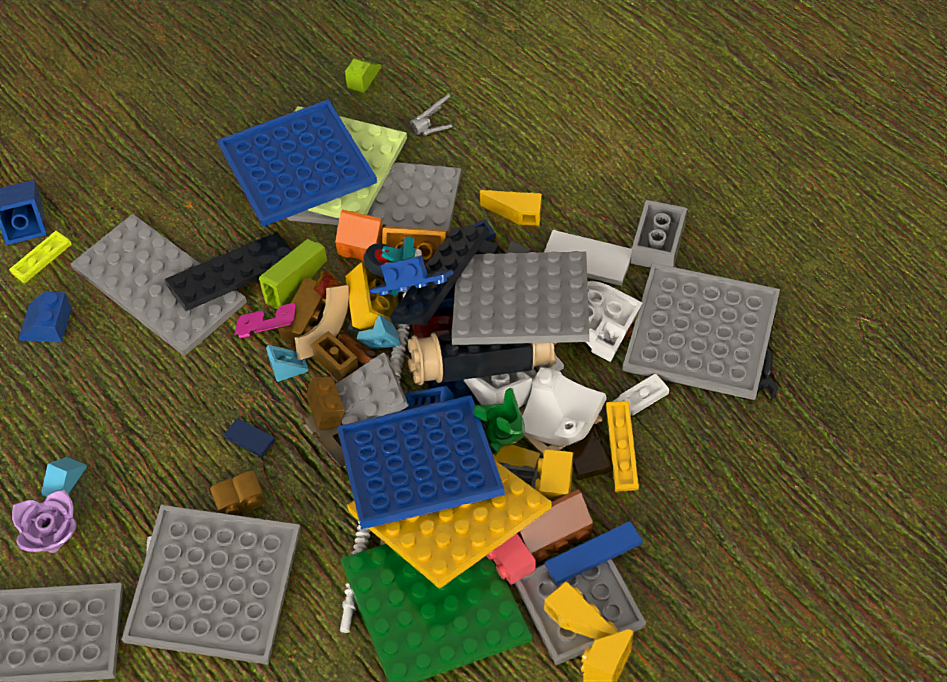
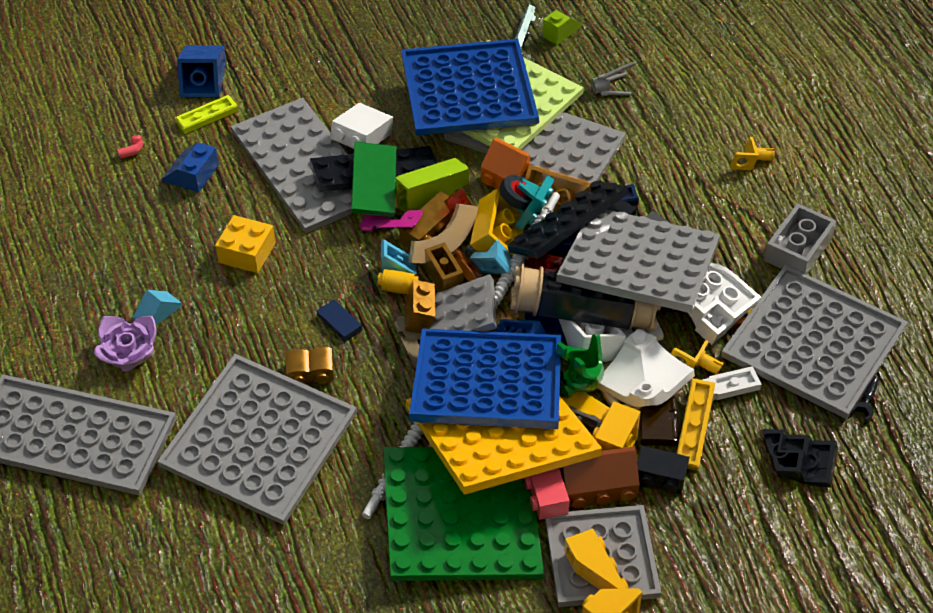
camera: 15 degrees right, 5 degrees down
blue bracket [370,255,453,296] -> none
yellow slope [480,190,542,226] -> none
white tile [544,230,632,286] -> none
blue tile [545,521,642,585] -> none
none -> yellow brick [215,215,276,273]
none -> white brick [330,103,393,149]
none -> green tile [351,142,396,217]
none -> yellow head [377,269,419,294]
none -> light aqua piece [515,4,543,62]
none -> black brick [637,446,690,494]
none -> yellow bracket [671,340,723,375]
none -> yellow bracket [730,137,775,170]
none -> black slope [762,429,838,488]

